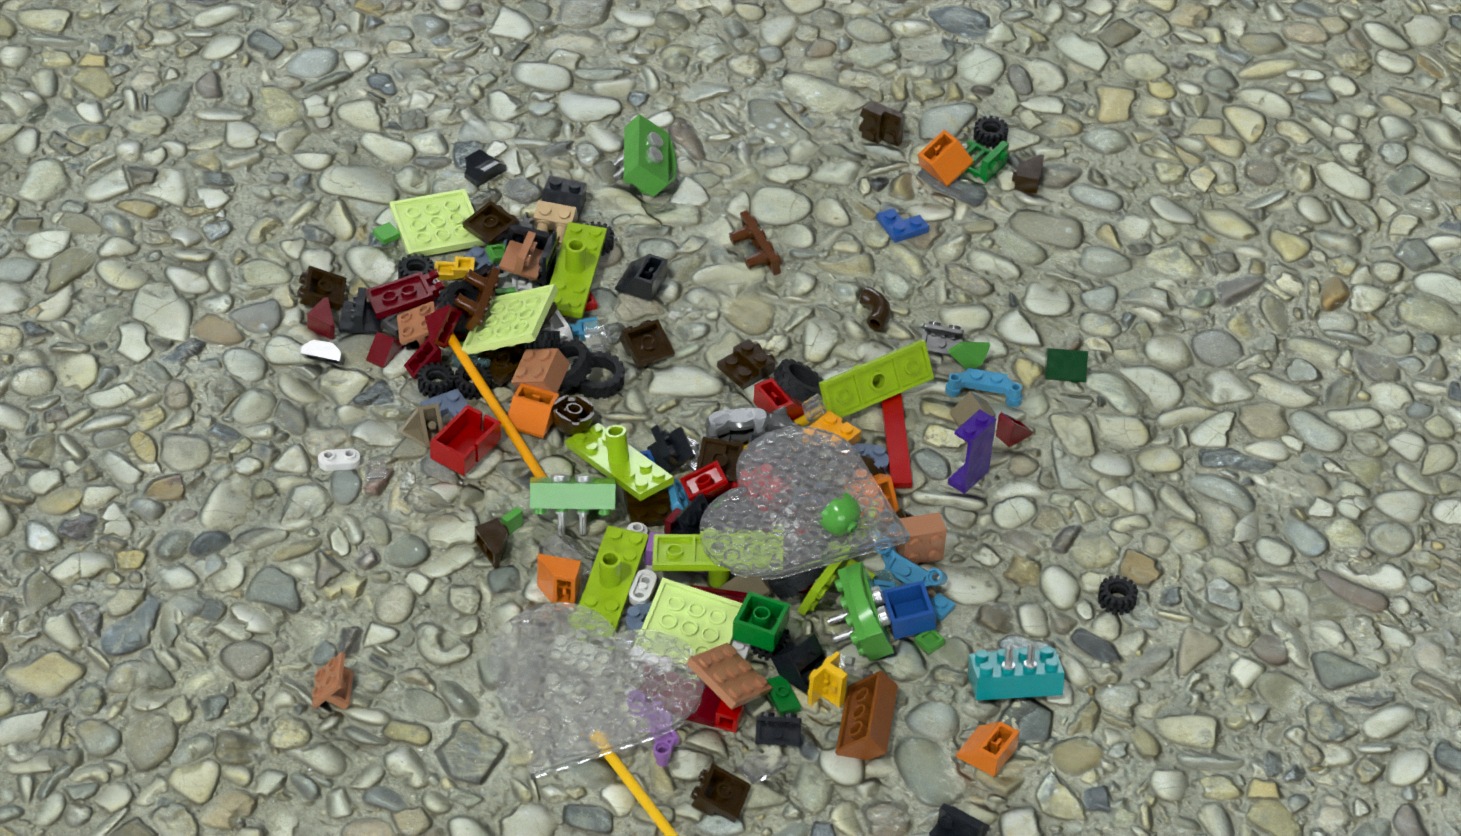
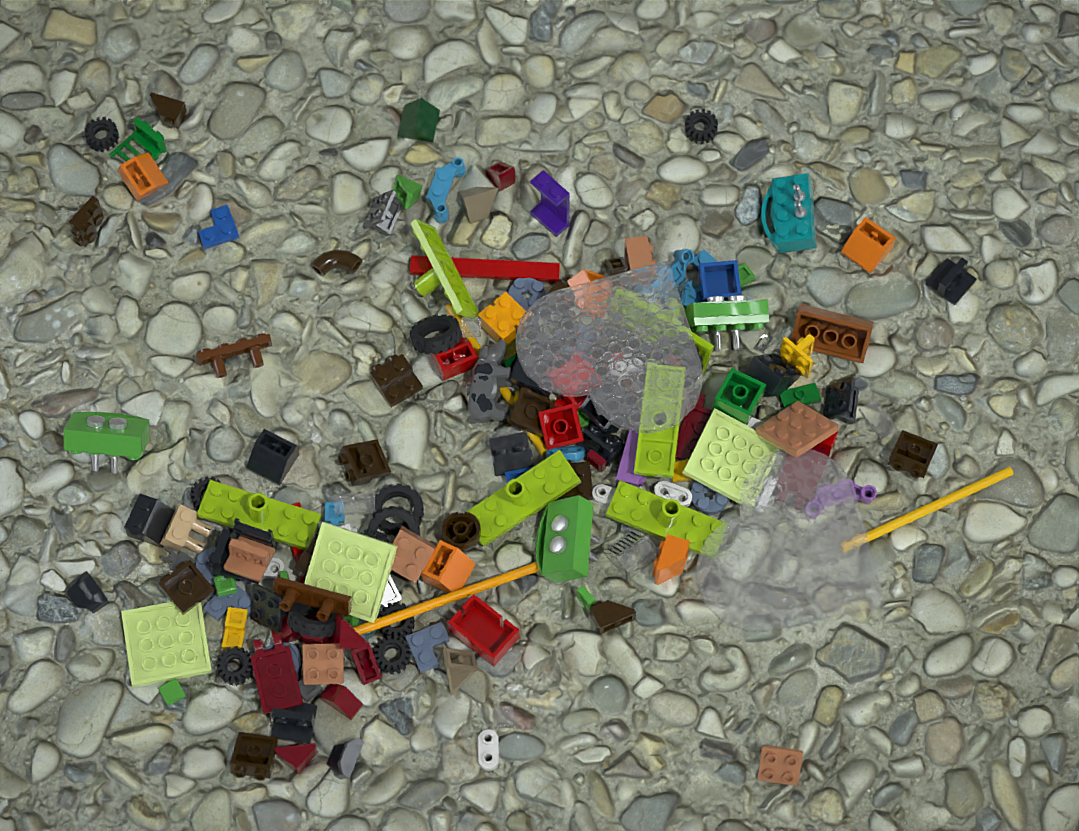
camera: 80 degrees left, 20 degrees up
bright green cylinder [818,492,861,535] -> none

